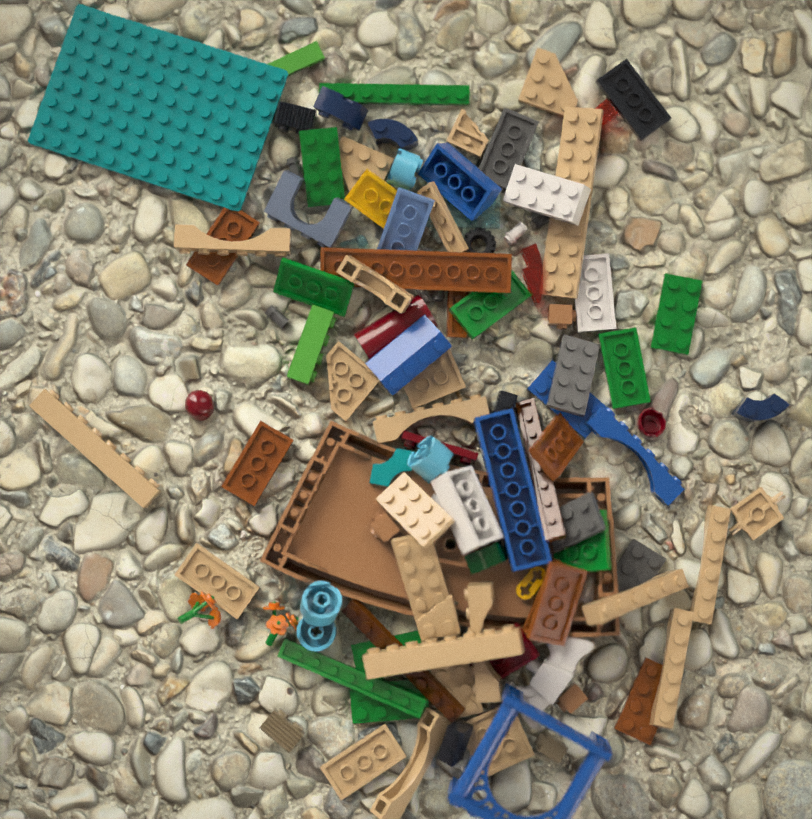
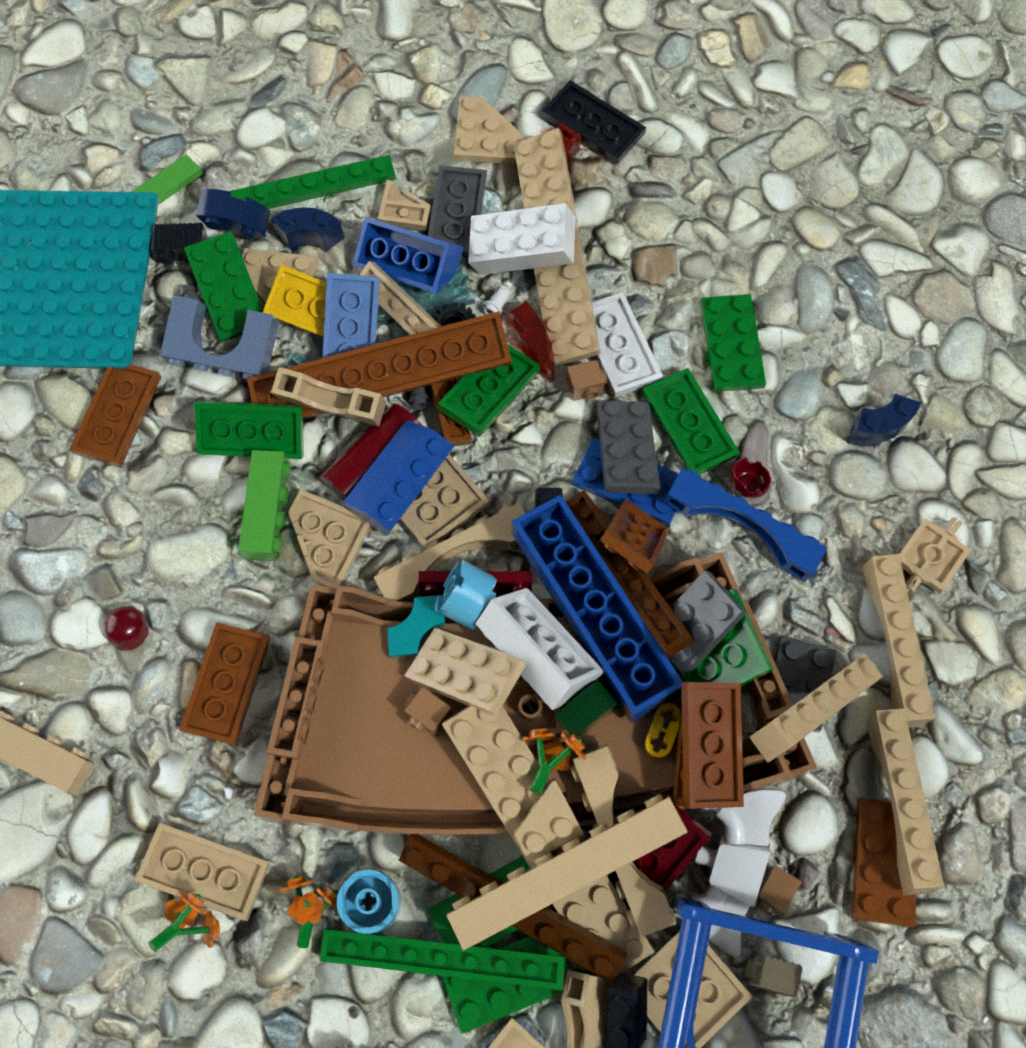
camera: 15 degrees left, 15 degrees down
tan arch [174,224,292,258] -> none
dark grey pin [265,305,290,329] -> none
medium azure brick [300,581,342,627] -> none
medium azure brick [386,148,423,191] -> none
none -> plant [522,727,587,795]

